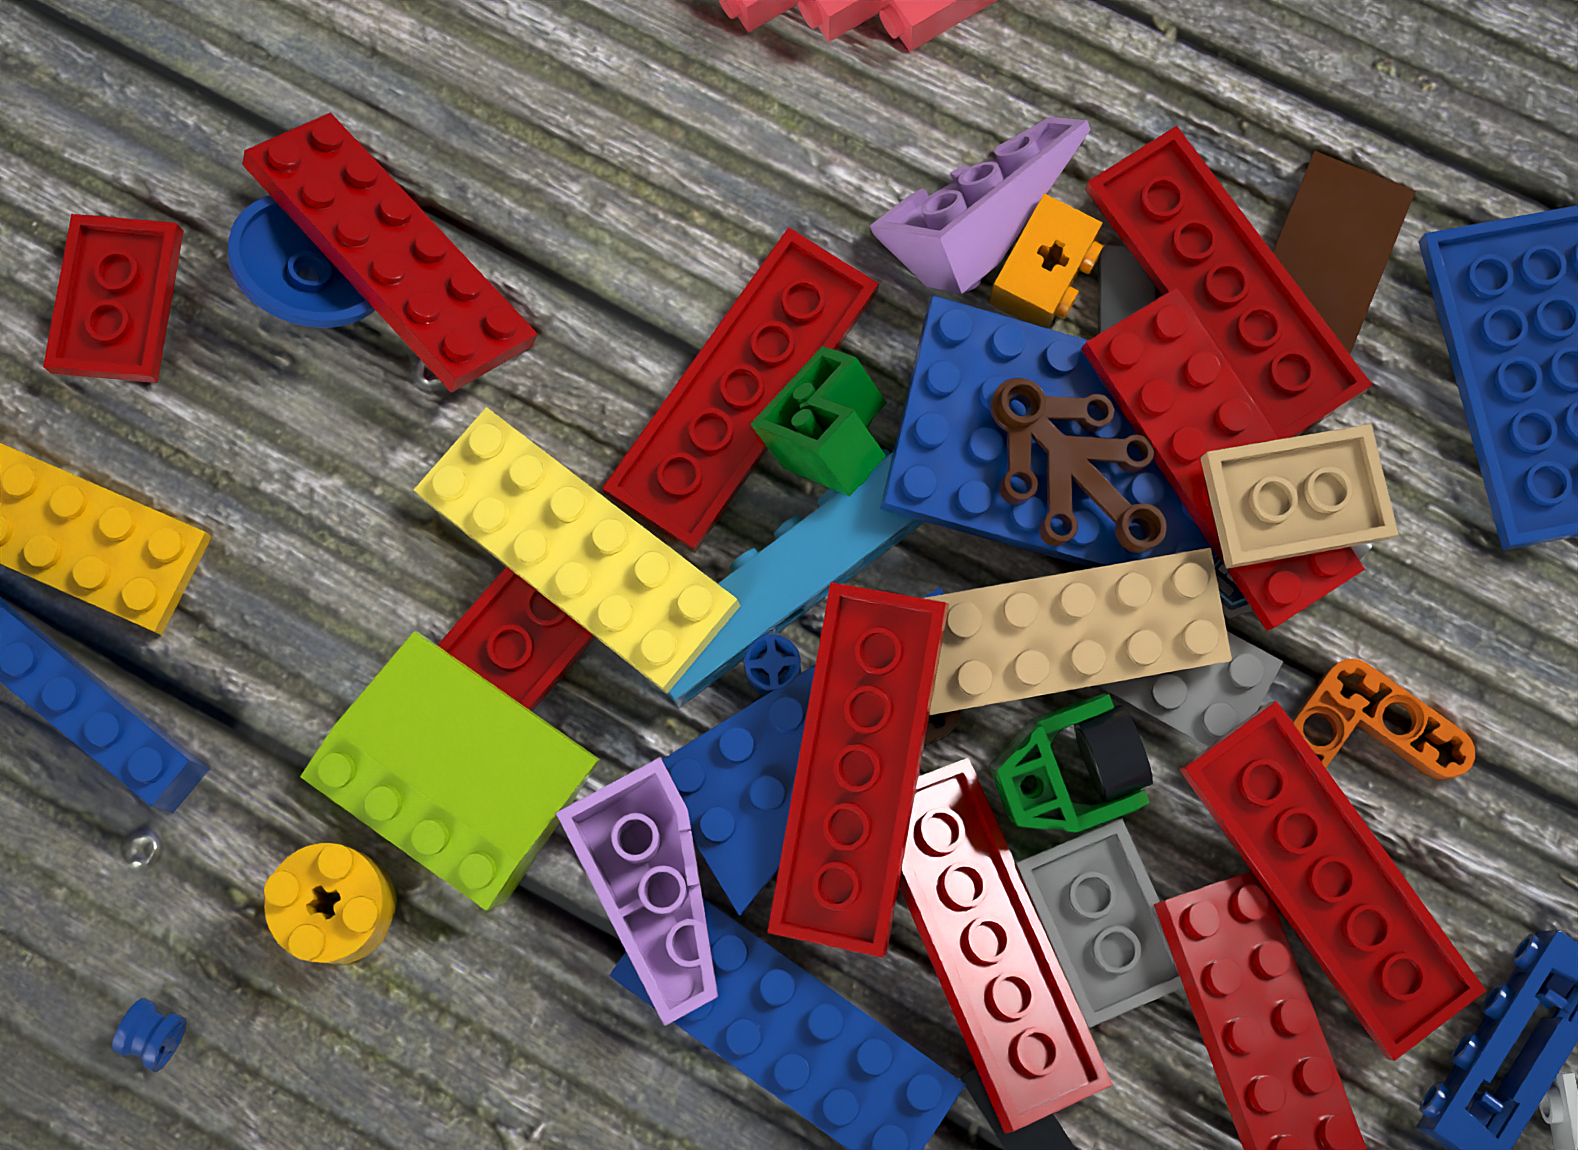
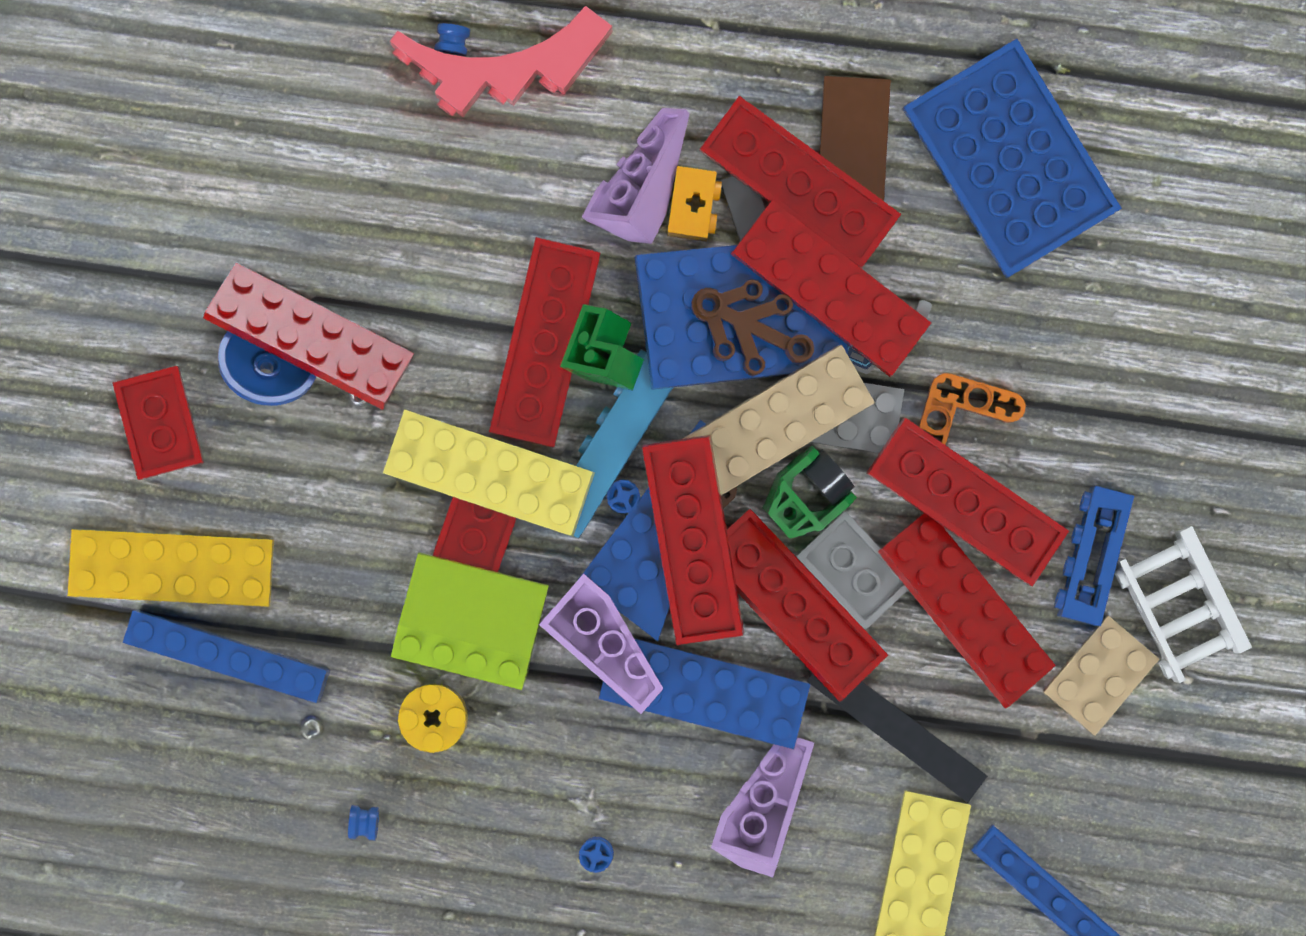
camera: 30 degrees left, 10 degrees up
tan plate [1200,424,1399,569] -> none

